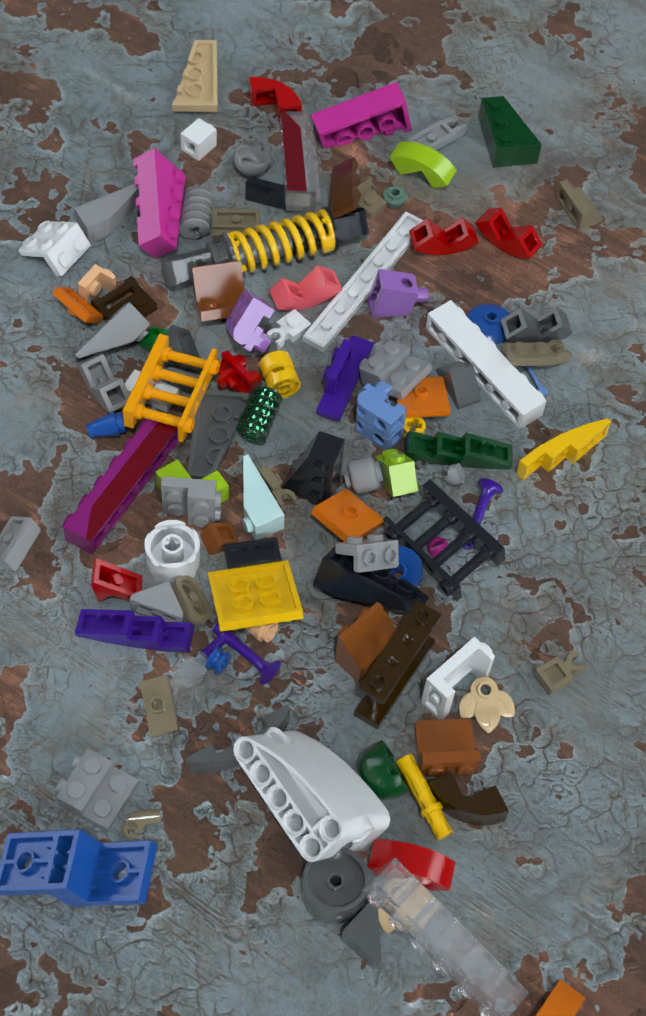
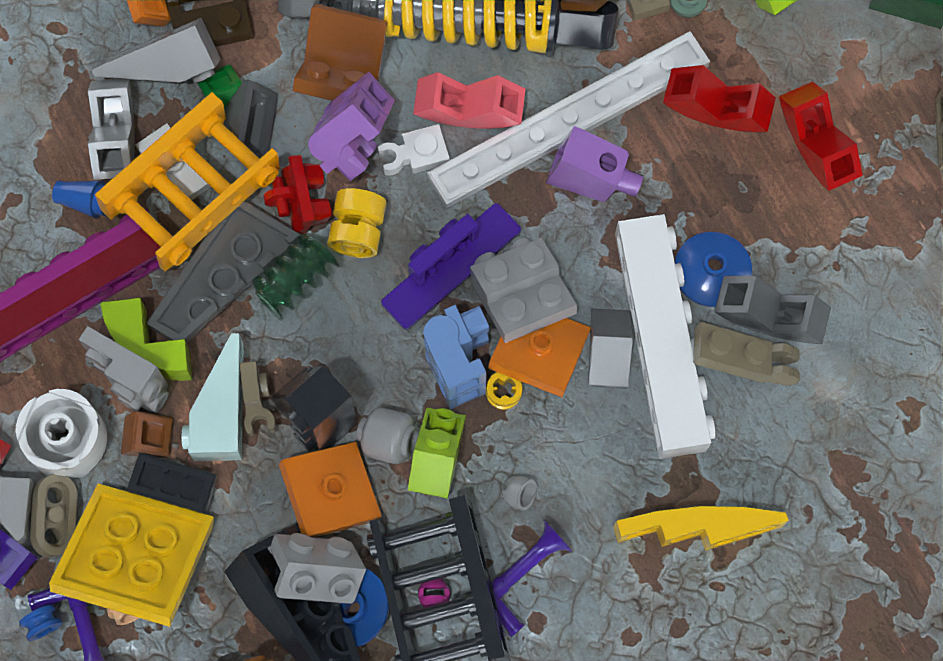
camera: 30 degrees right, 15 degrees up
dark green slope [405,430,513,469] -> none
medium blue hinge [525,366,548,397] -> none

